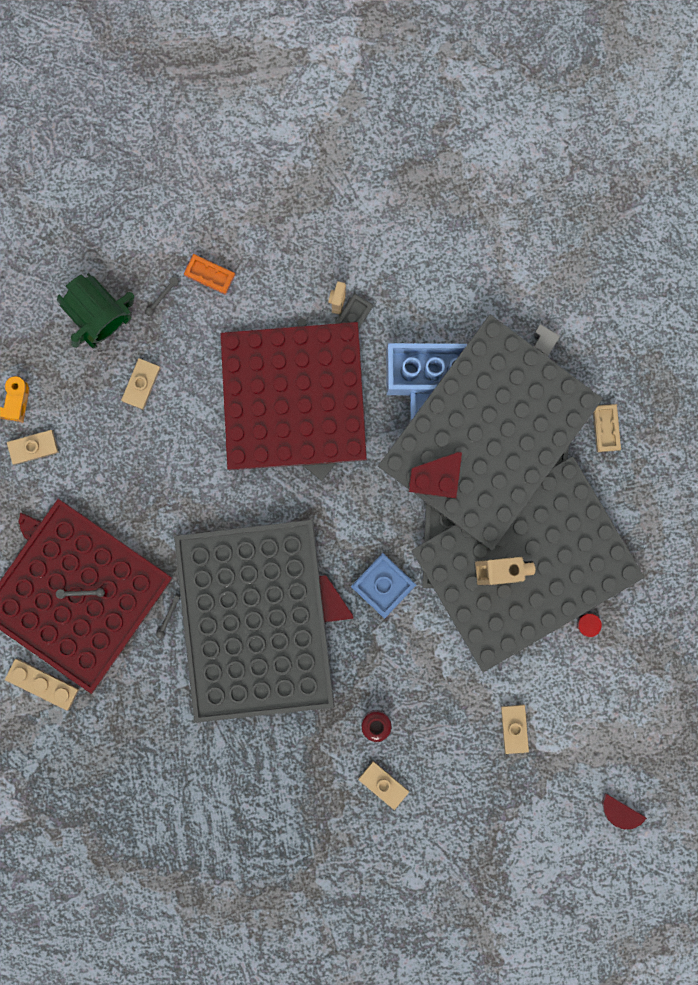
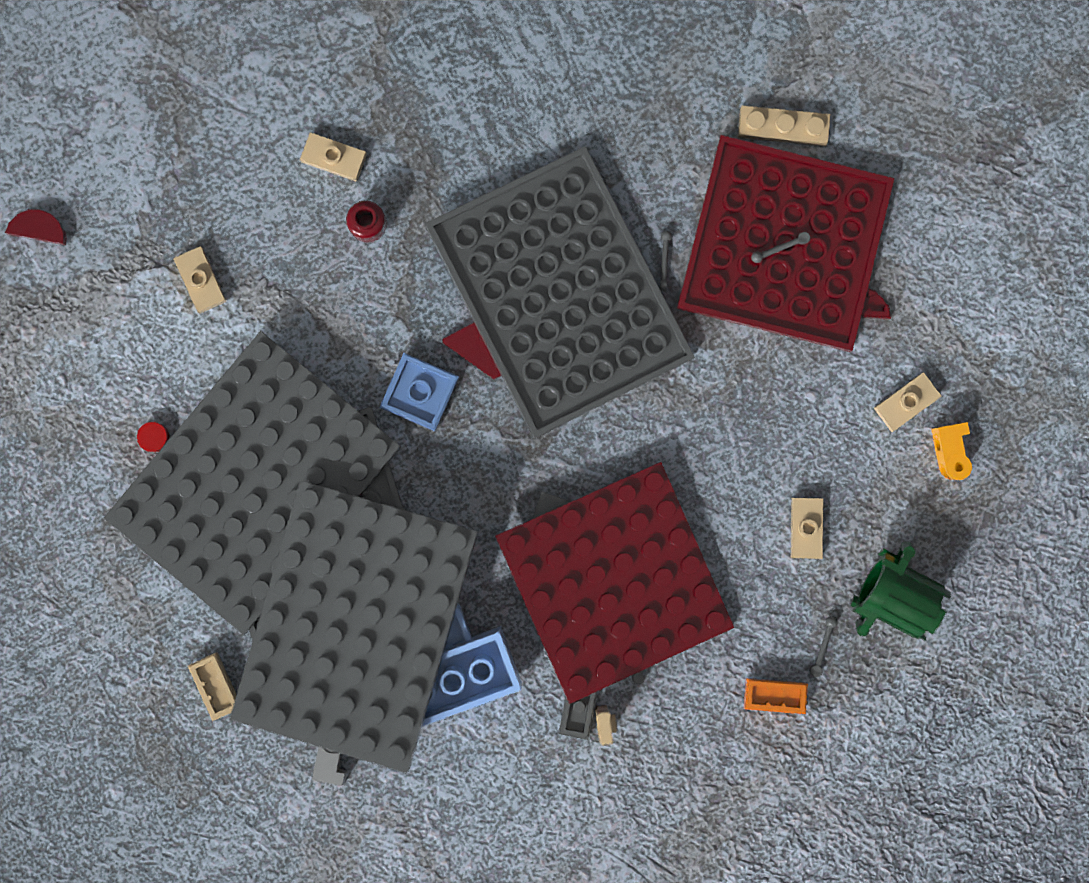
camera: 160 degrees right, 0 degrees up
dark red wing [408,452,462,498] -> none
tan torso [475,557,535,585] -> none

